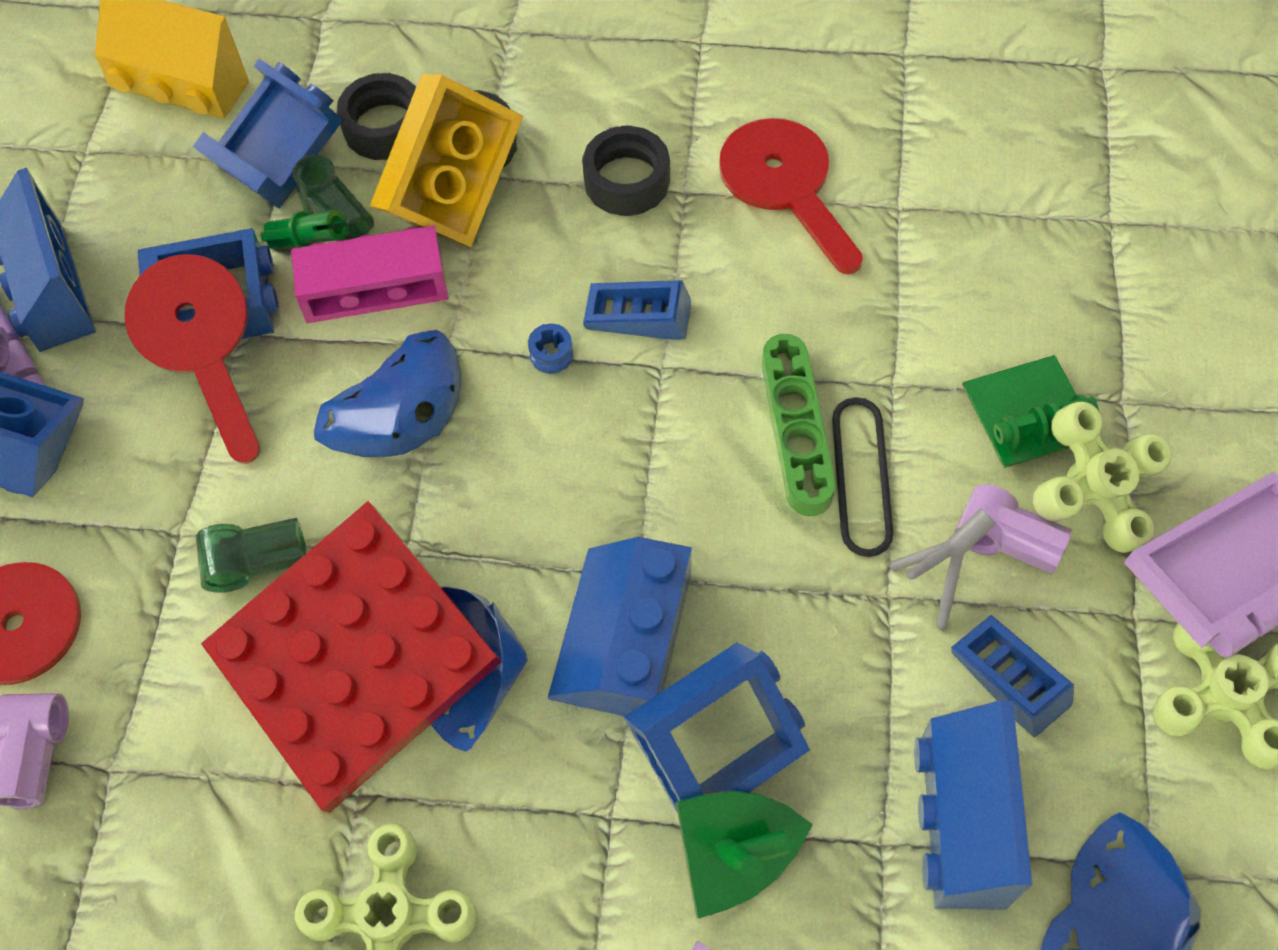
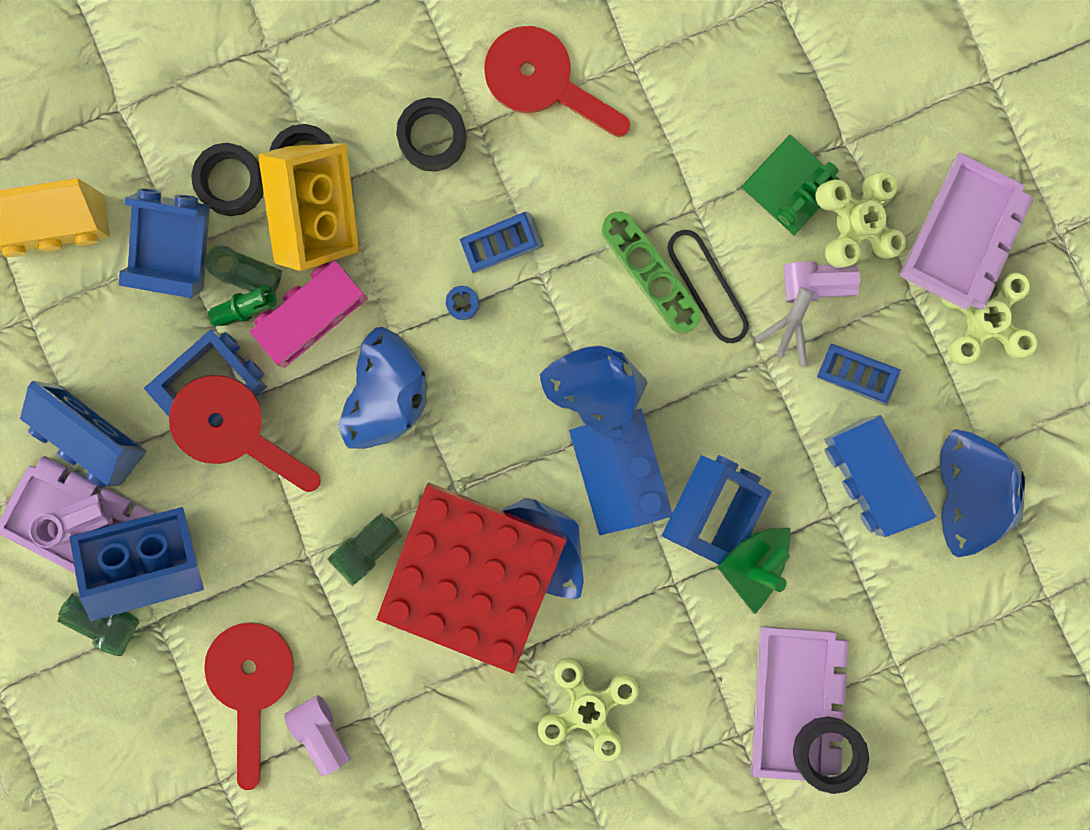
camera: 30 degrees left, 25 degrees up
none -> blue piece [540,345,648,438]

